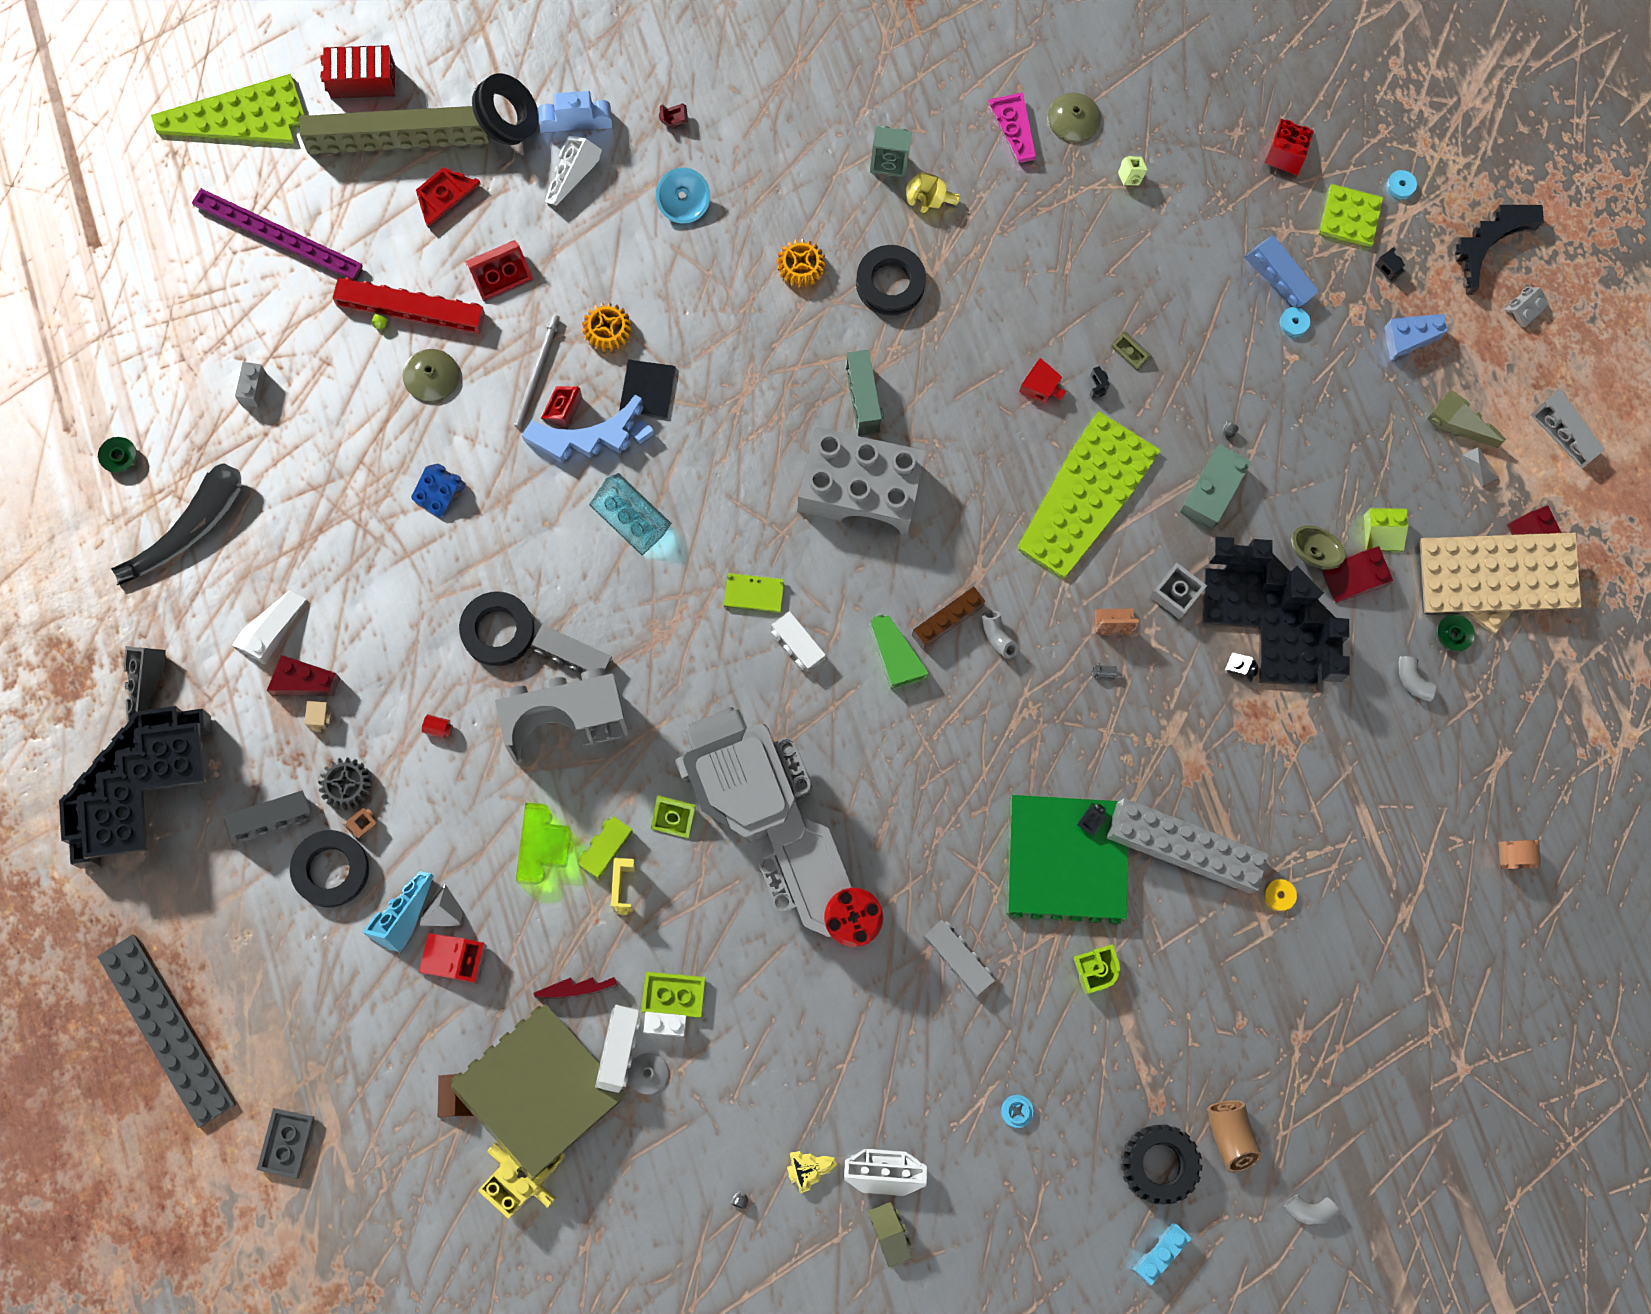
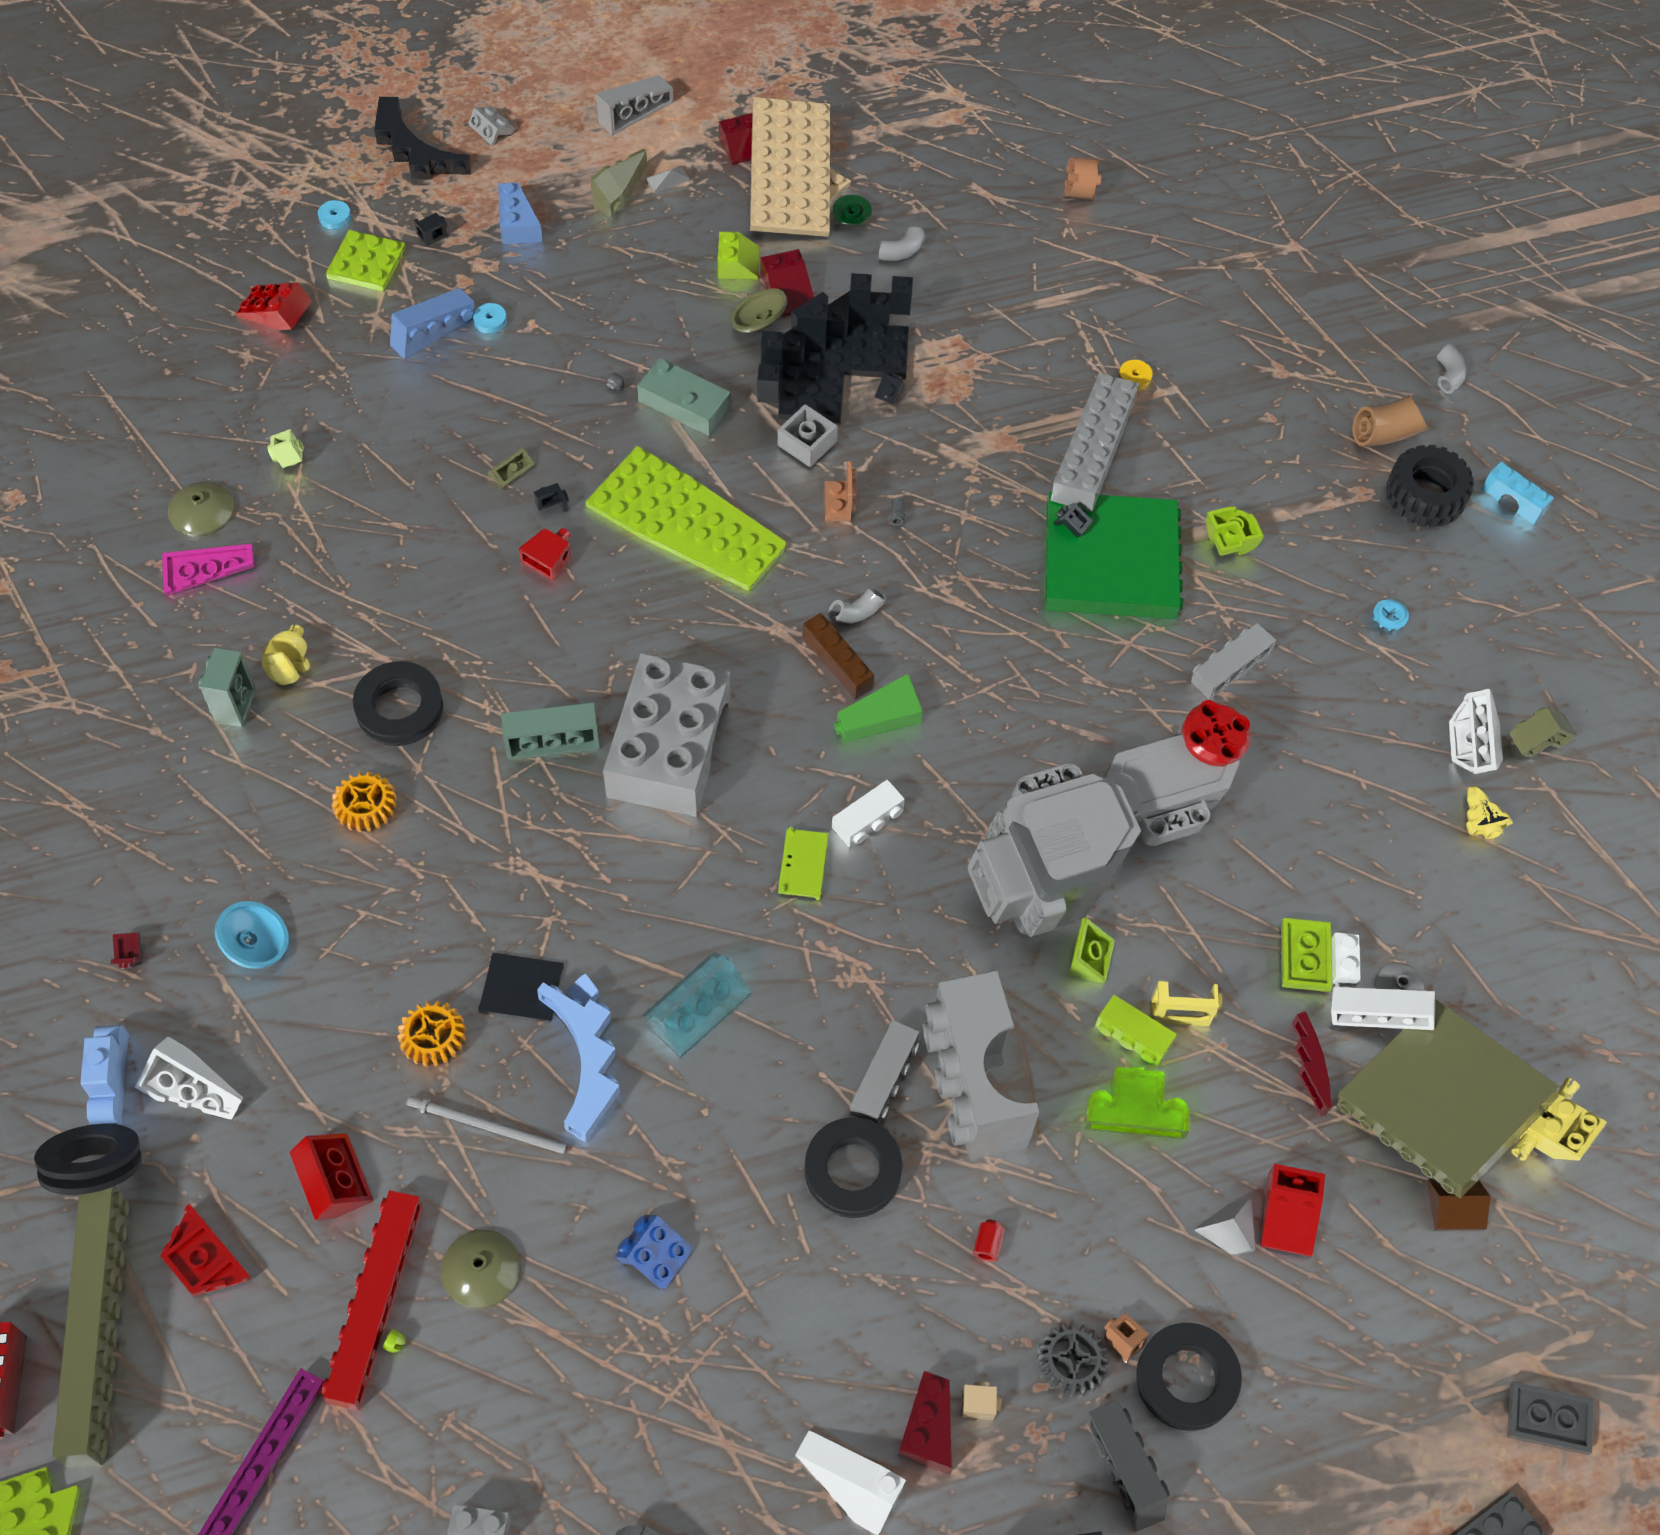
camera: 85 degrees left, 15 degrees down
medium azure wedge [362,871,433,952] -> none
red slope [541,386,582,430] -> none
dark grey hinge [730,1192,748,1210] -> none

